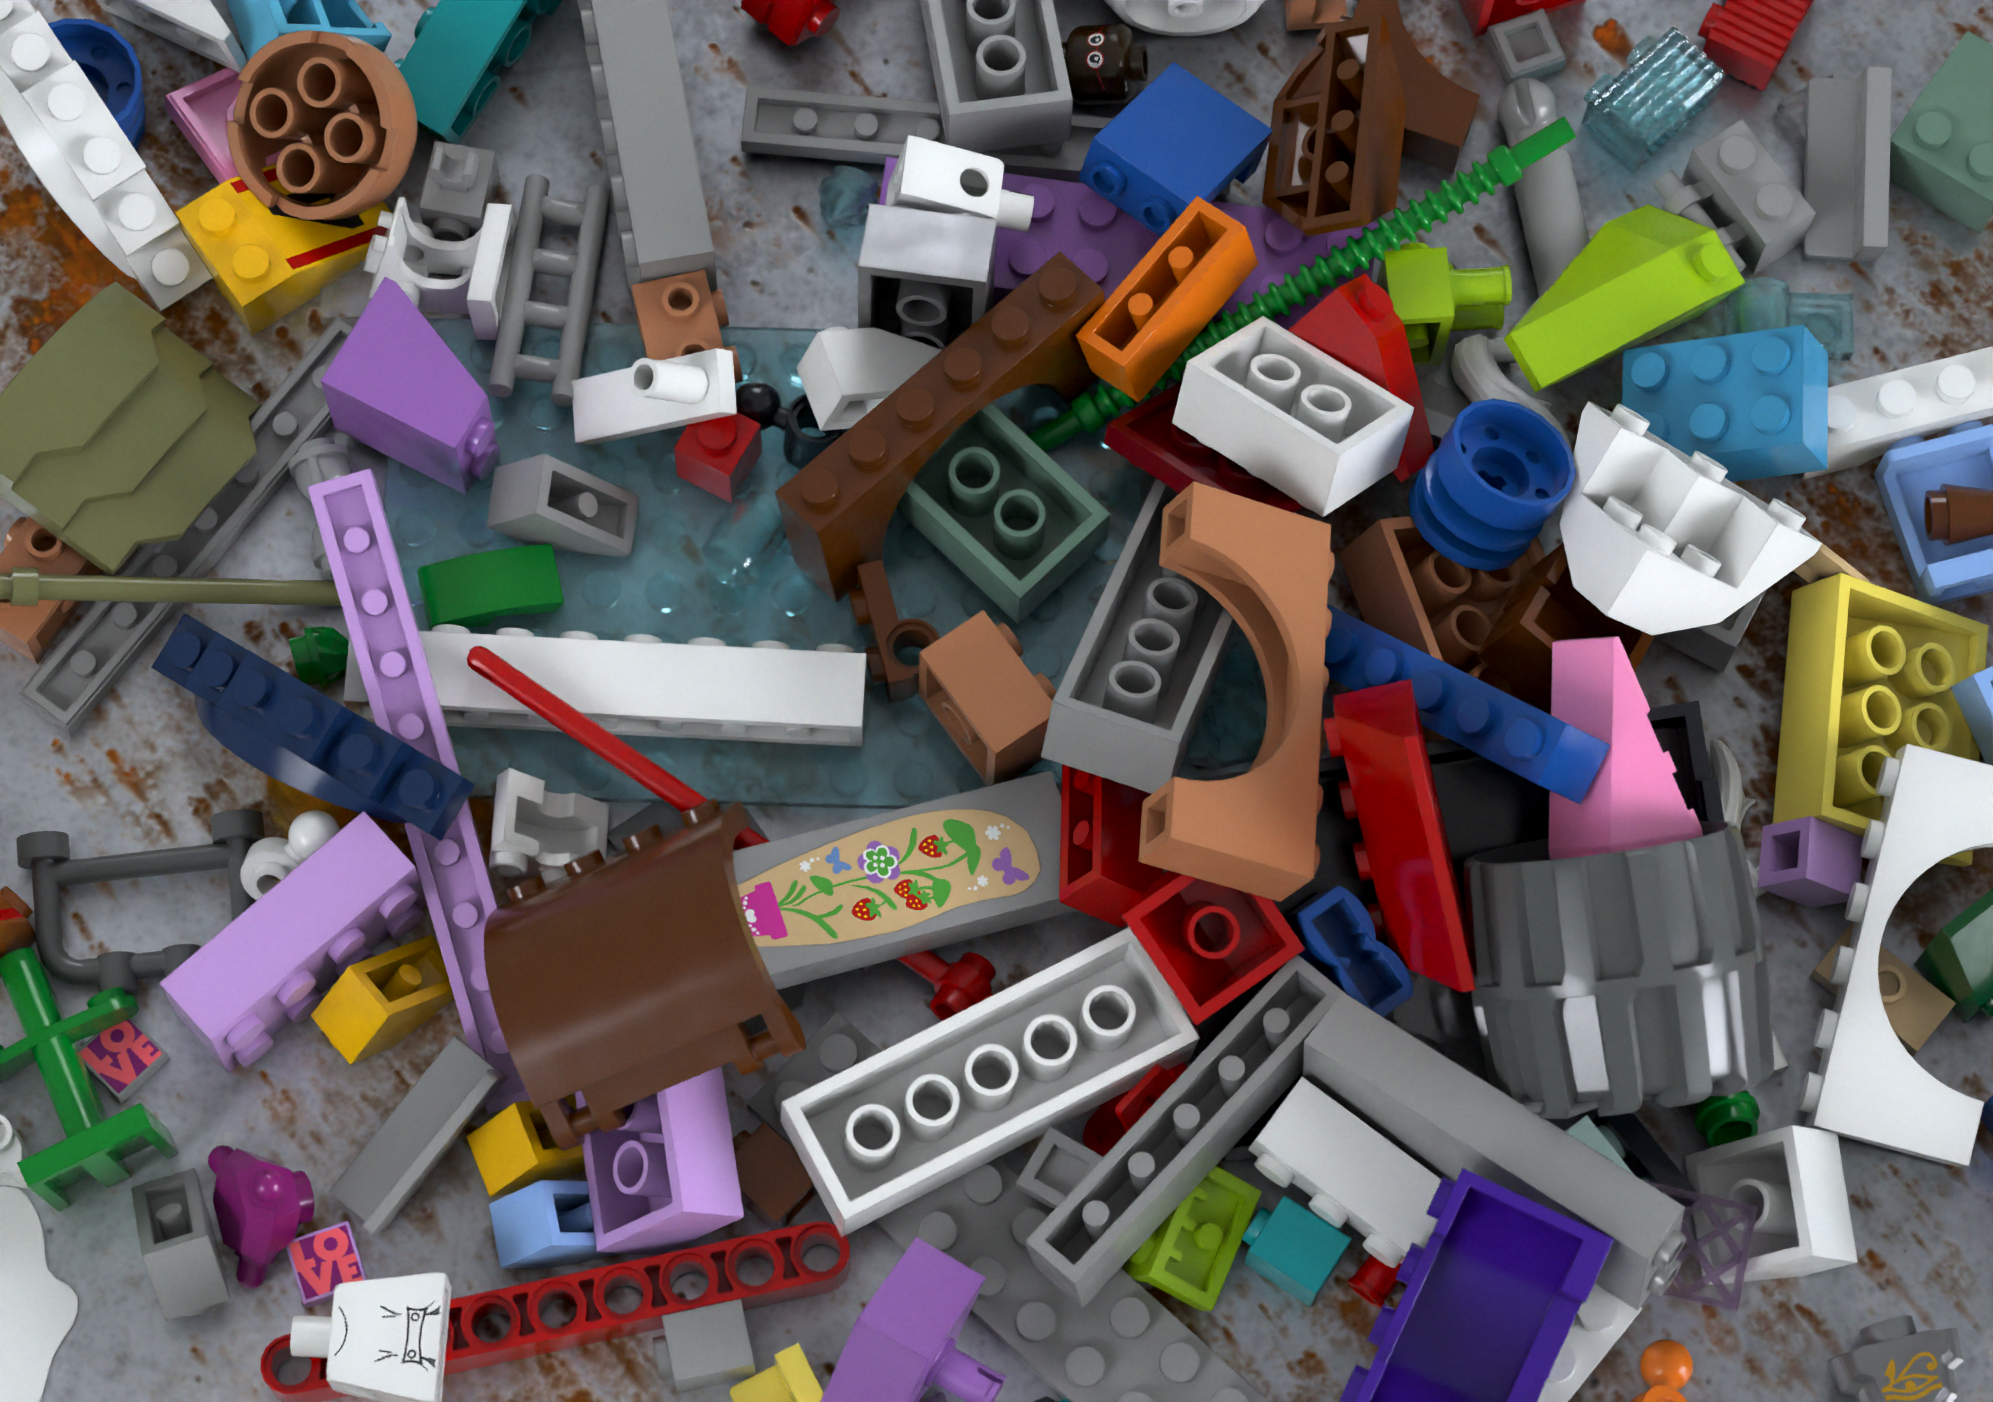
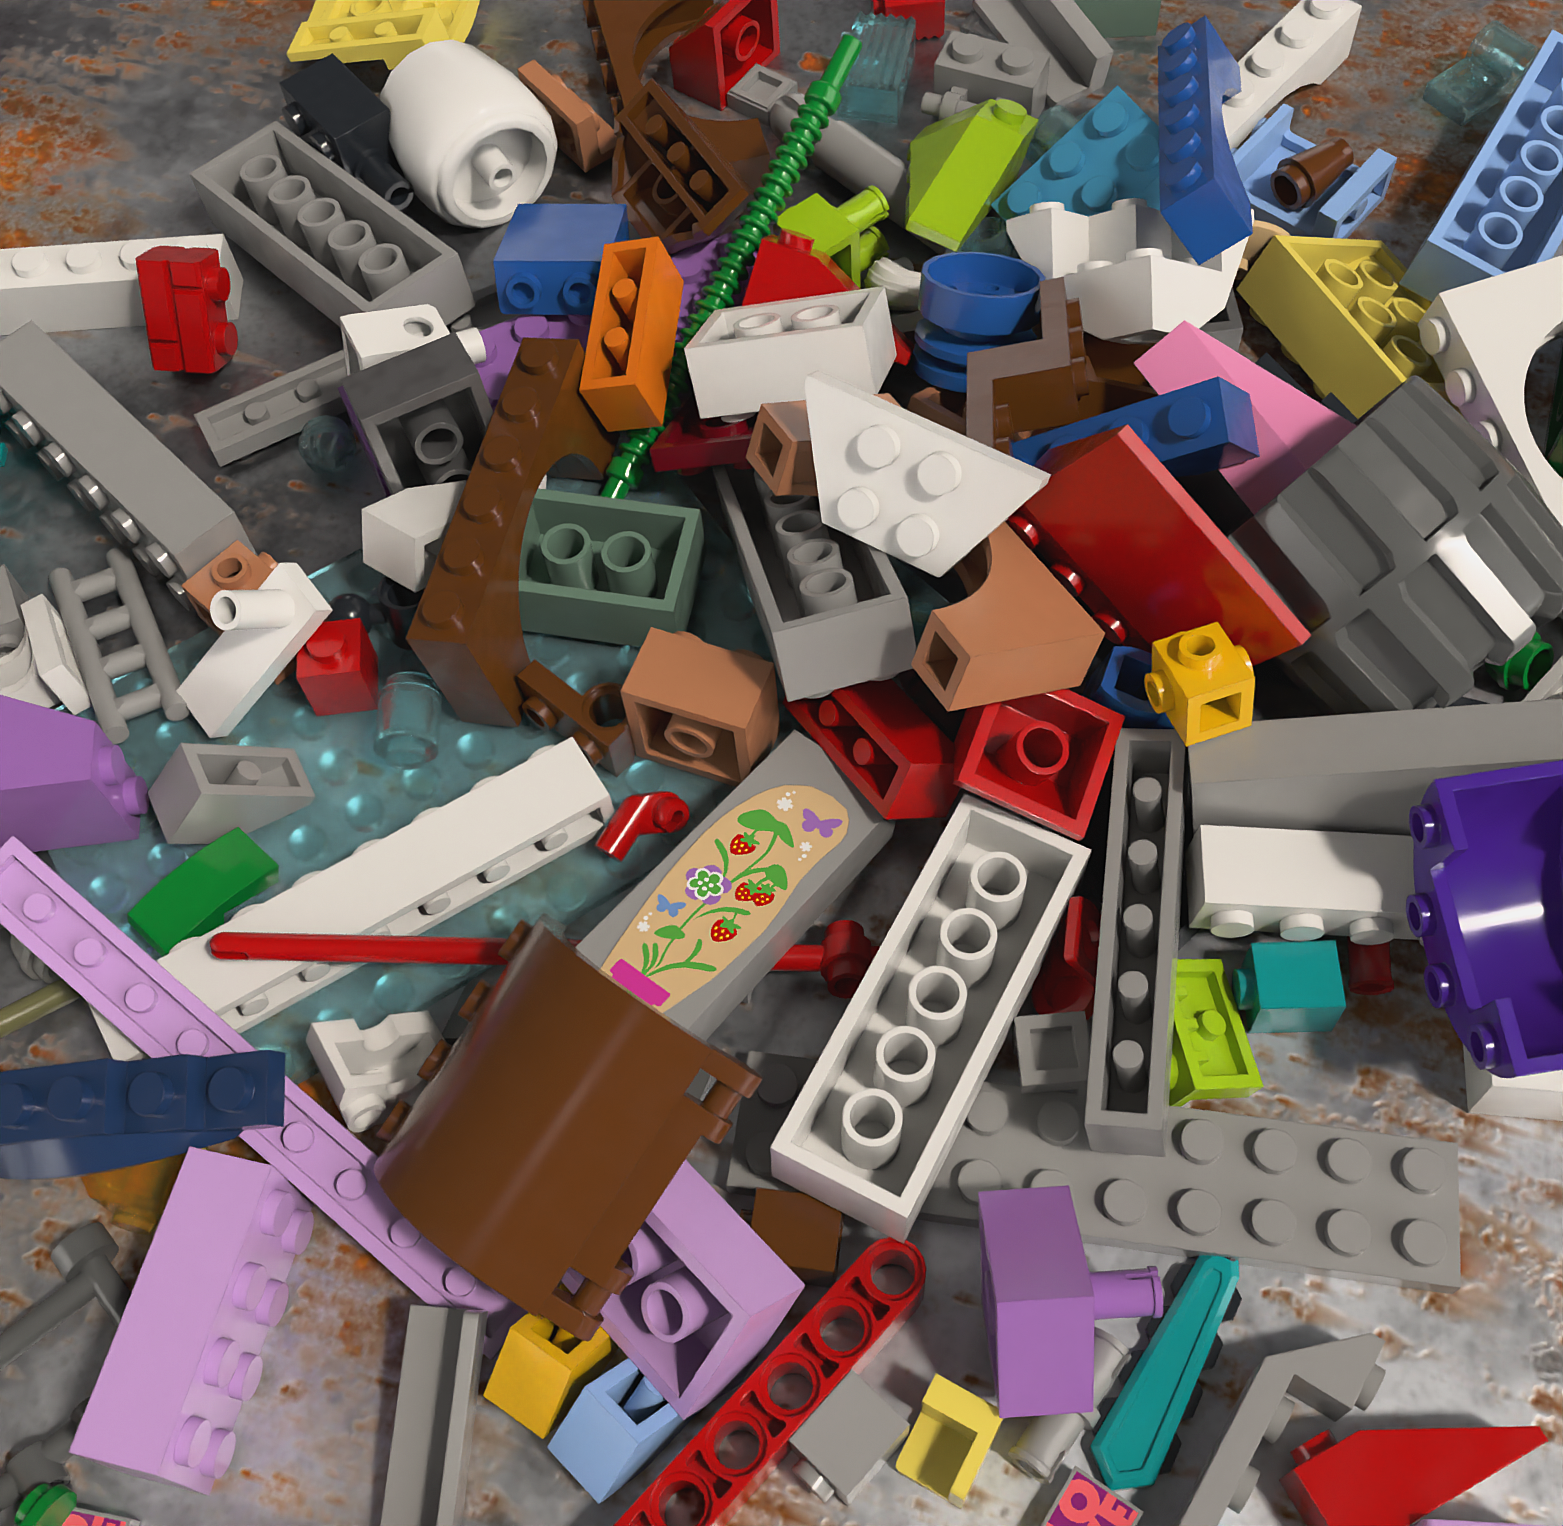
camera: 25 degrees left, 10 degrees down
white plate [240,810,340,900] -> none
green plate [289,626,349,689] -> none
yellow slope [310,934,454,1065] -> none
dark brown head [1061,24,1149,105] -> none
none -> red arm [594,791,690,863]
none -> white wing [804,370,1051,578]
none -> clear light blue plate [960,217,1015,257]
none -> reddish brown bracket [966,277,1090,458]
none -> yellow brick [1144,622,1255,747]
none -> blue arch [1158,15,1253,265]

